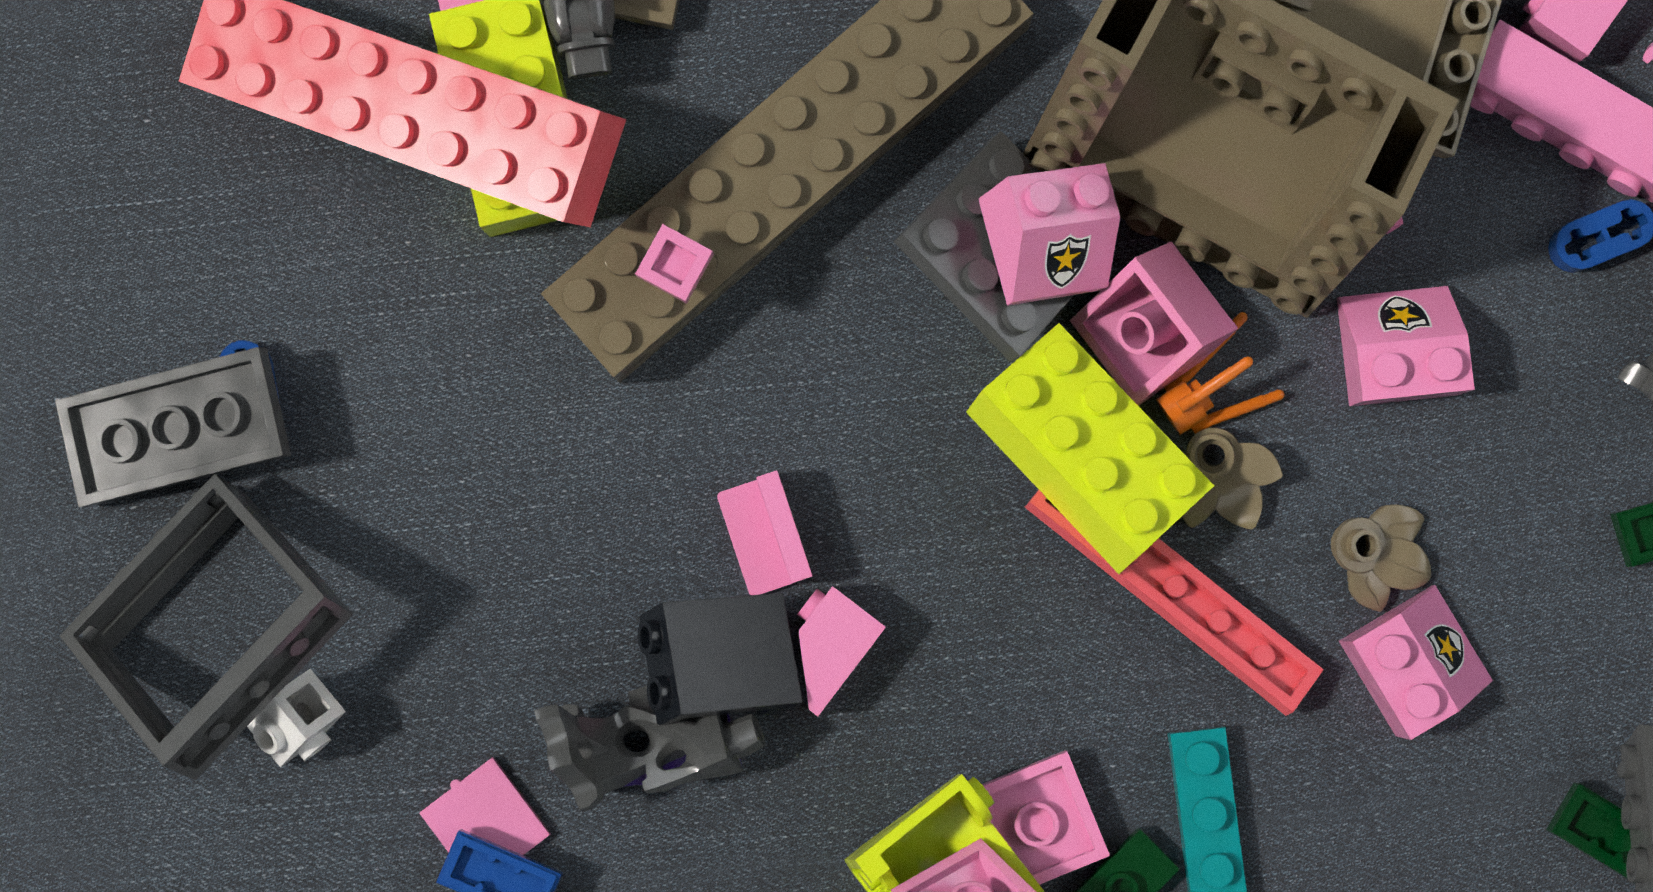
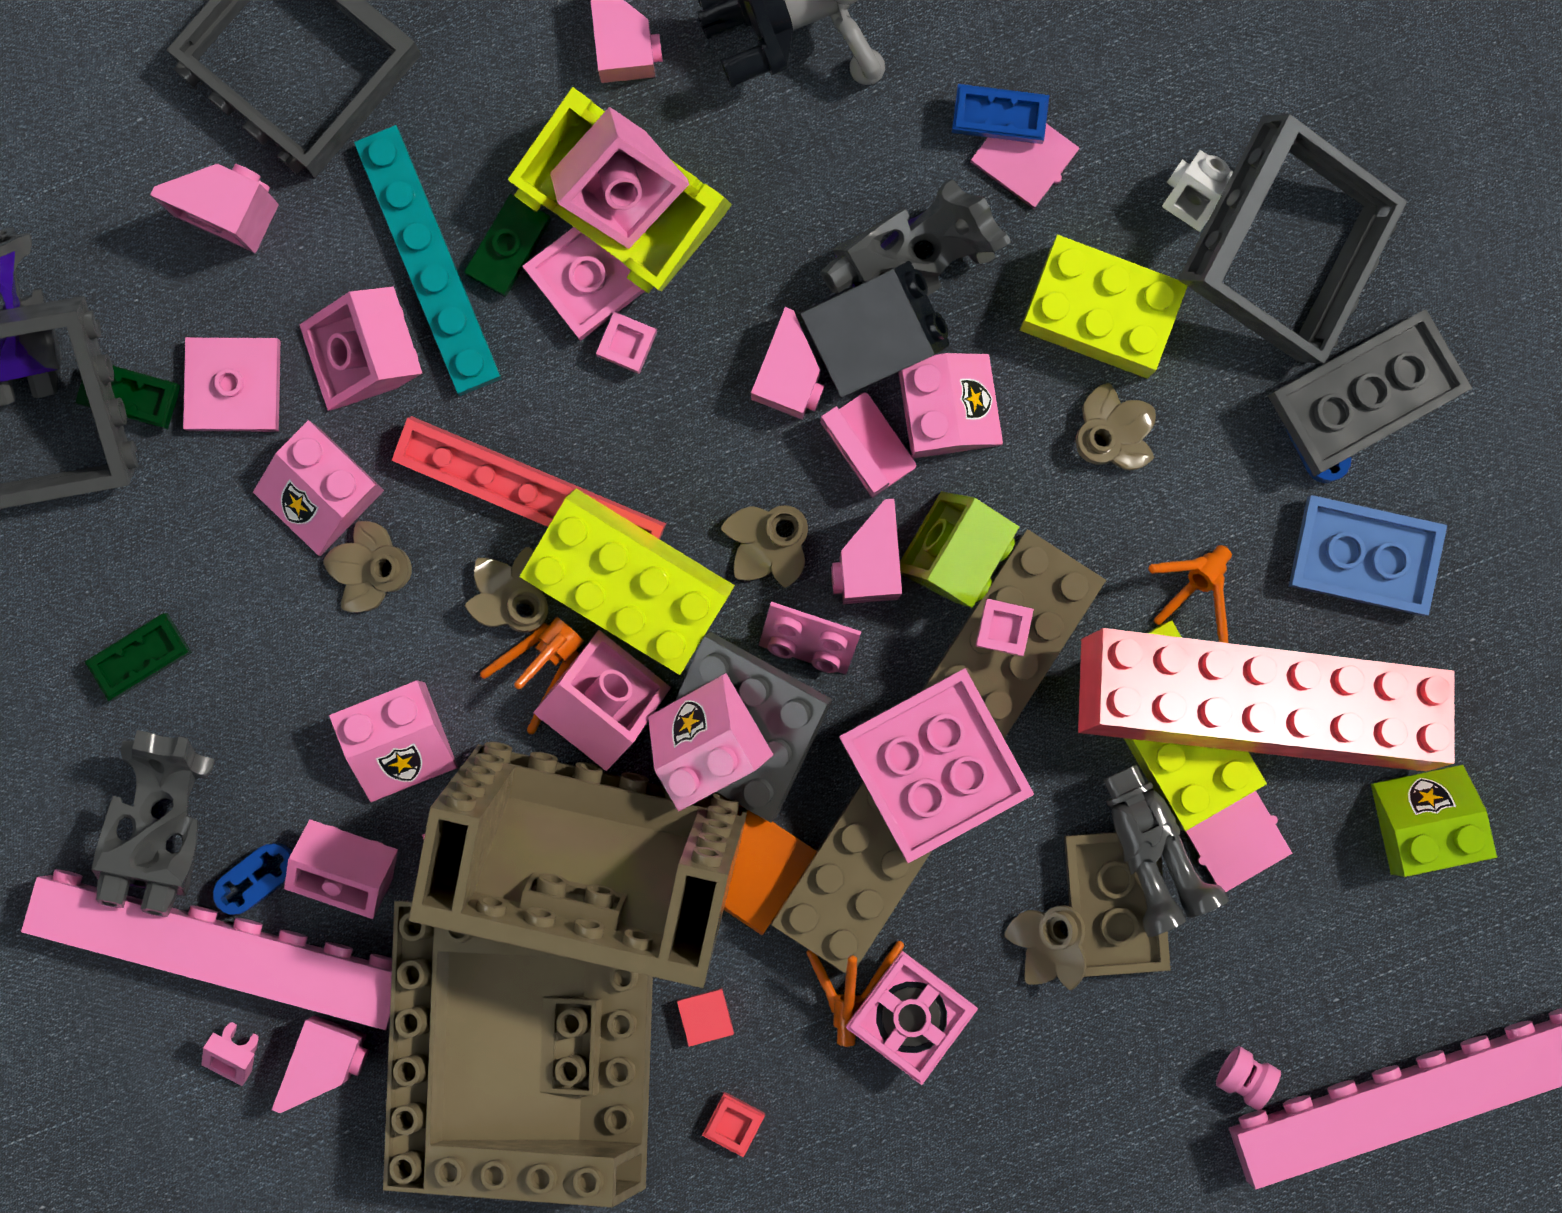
camera: 155 degrees right, 0 degrees up
none -> bright pink plate [183,337,281,432]
none -> bright pink brick [284,819,398,919]
none -> bright pink slope [299,287,422,410]
none -> bright pink plate [596,312,657,374]
none -> dark tan plate [721,505,808,588]
none -> orange slope [724,805,817,935]
none -> bright pink hinge [759,602,861,675]
none -> bright pink slope [831,499,902,604]
none -> bright pink plate [839,668,1034,863]
none -> bright pink slope [898,353,1003,459]
none -> lime slope [900,491,1019,608]
none -> neon yellow brick [1019,234,1188,379]
none -> dark tan plate [1076,383,1156,470]
none -> orange plant [1148,545,1232,643]
none -> medium blue plate [1288,495,1447,617]

